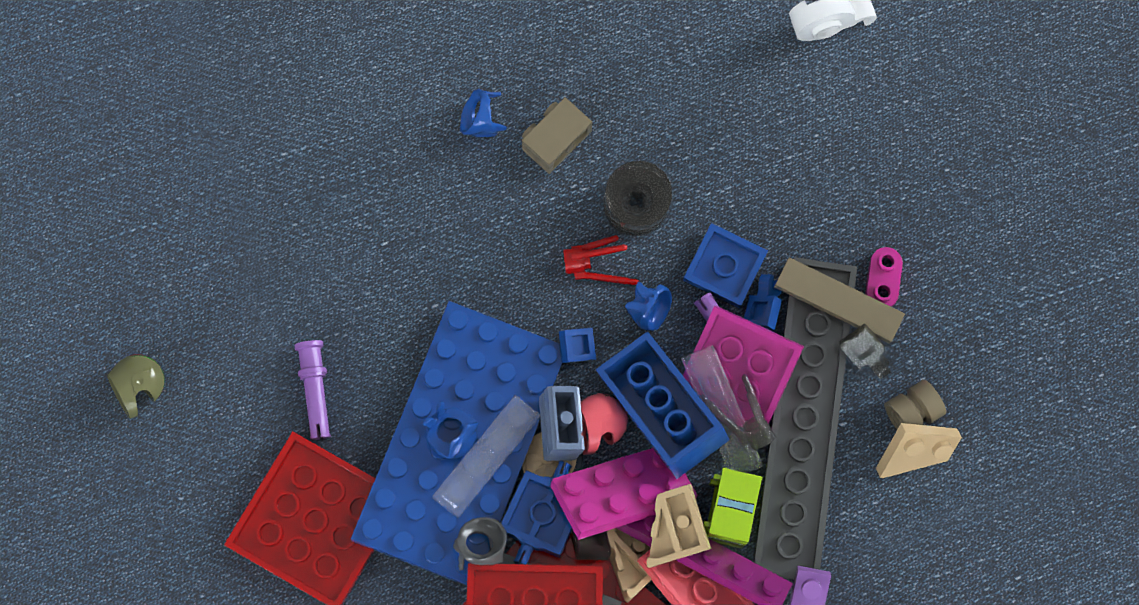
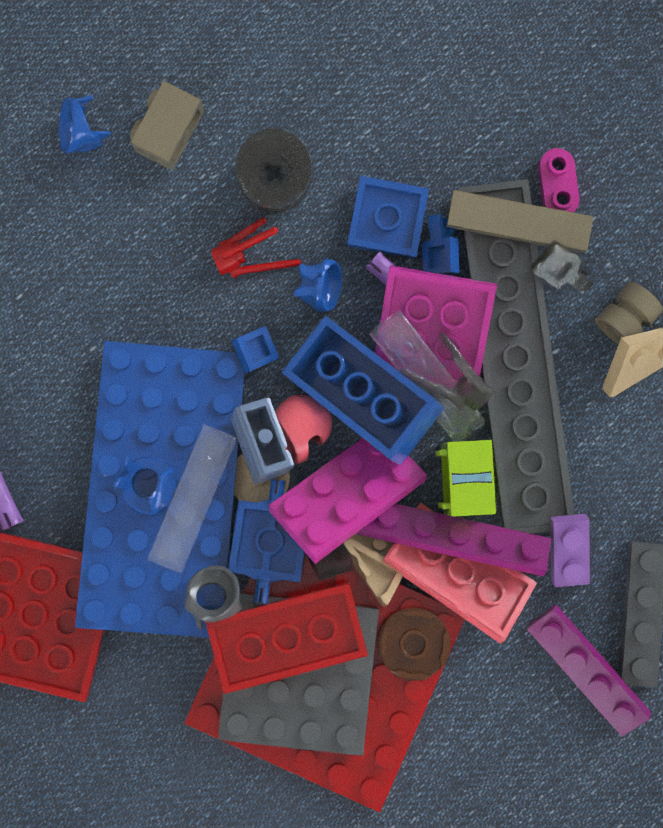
camera: 20 degrees left, 10 degrees up
tan wing [647,484,711,568] -> none

